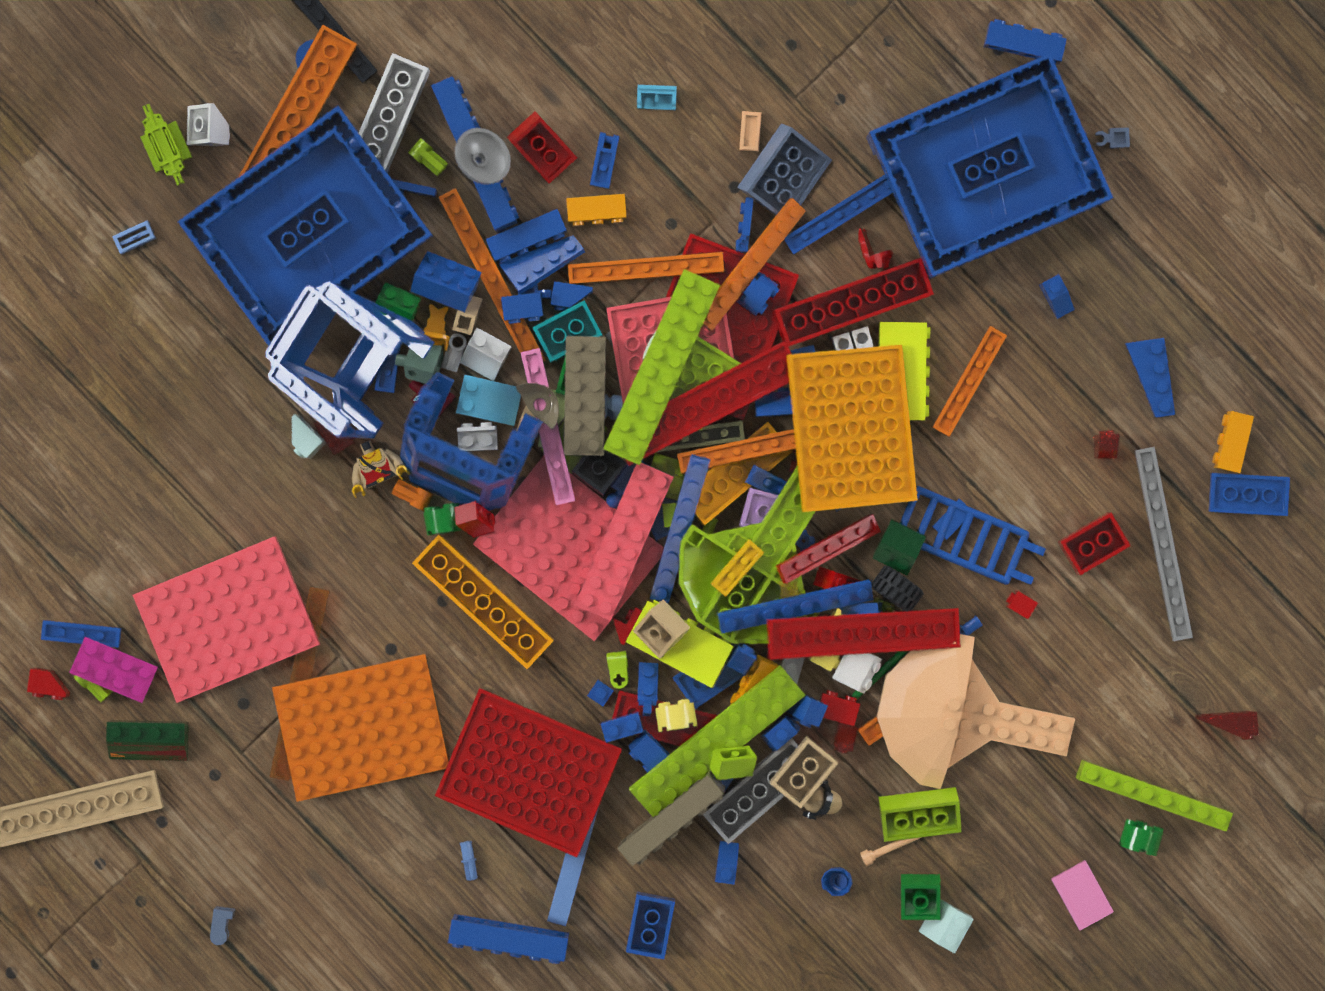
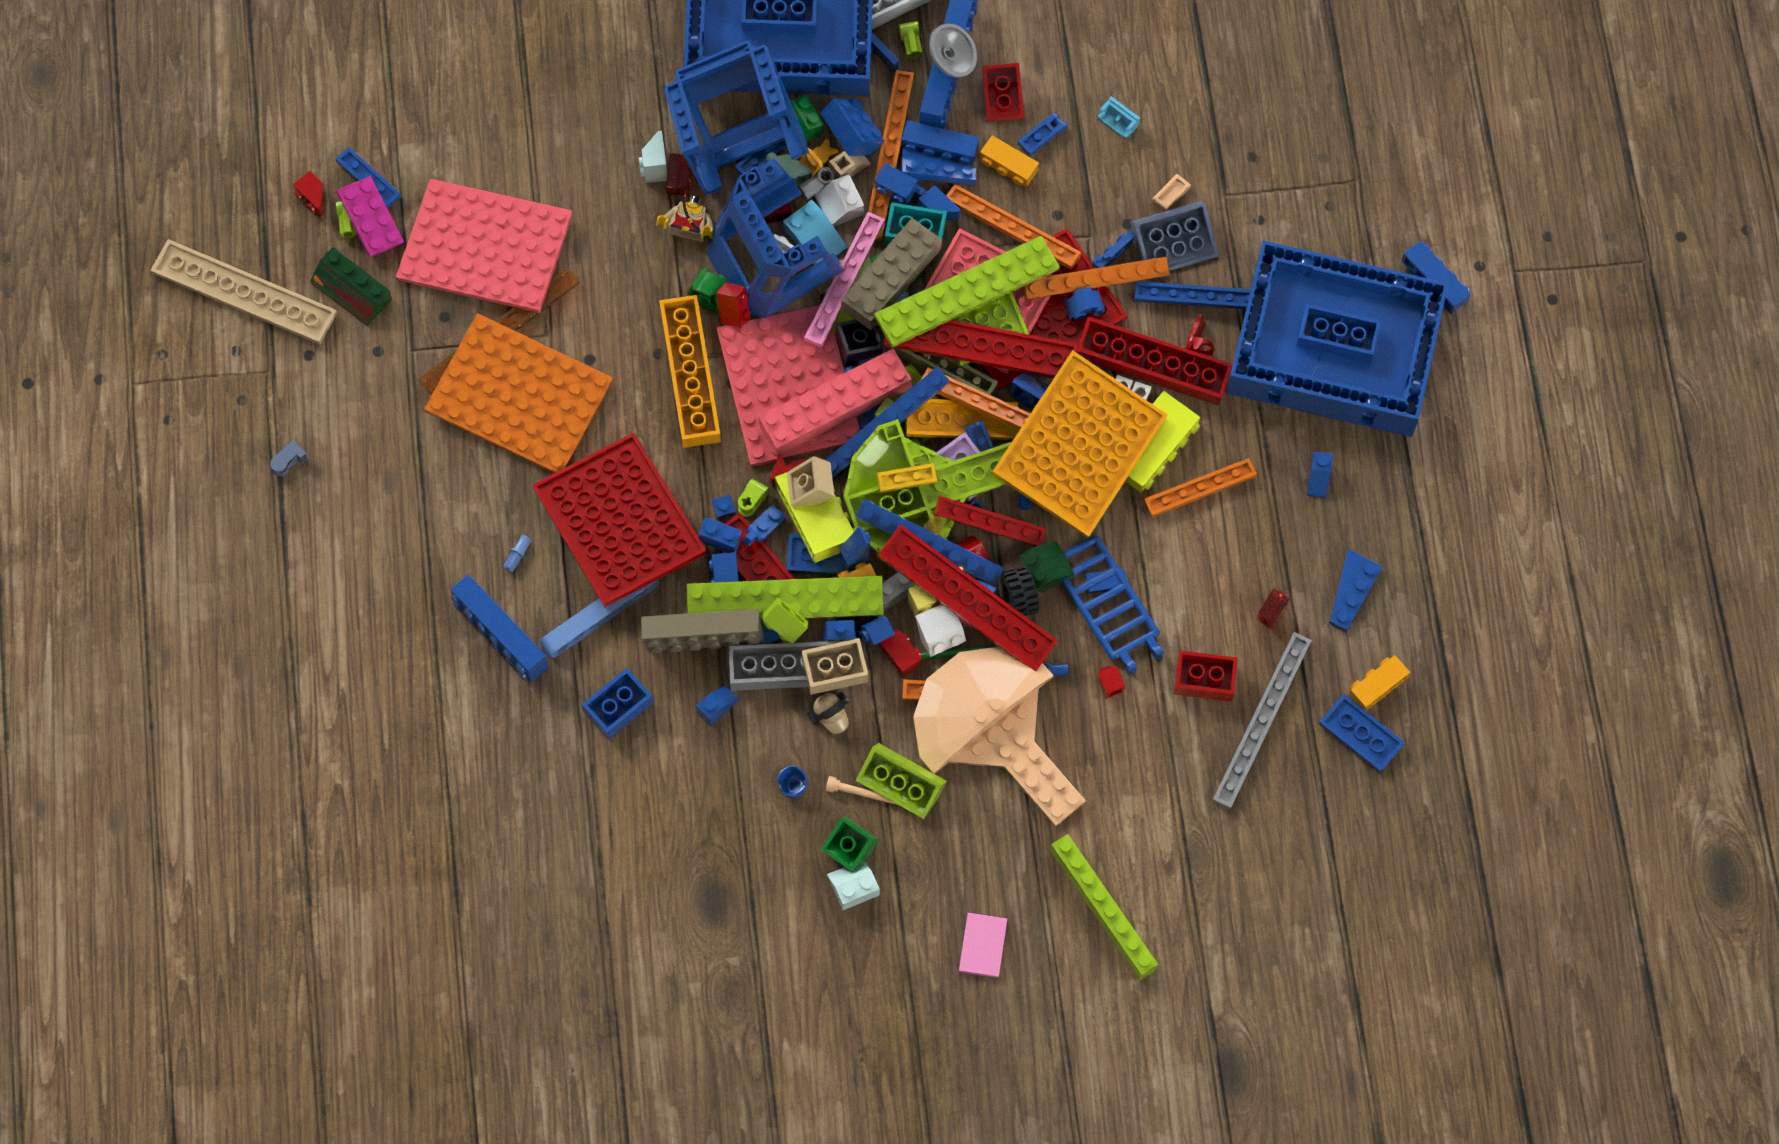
camera: 30 degrees right, 20 degrees down
orange piece [391,479,434,512] -> none
dark tan piece [516,383,559,429] -> none
light yellow brick [655,699,697,732] -> none
clear red slope [832,722,858,754] -> none
sand blue plate [1095,128,1130,149] -> none
green brick [1119,819,1164,856] -> none
clear red slope [1195,711,1259,740] -> none

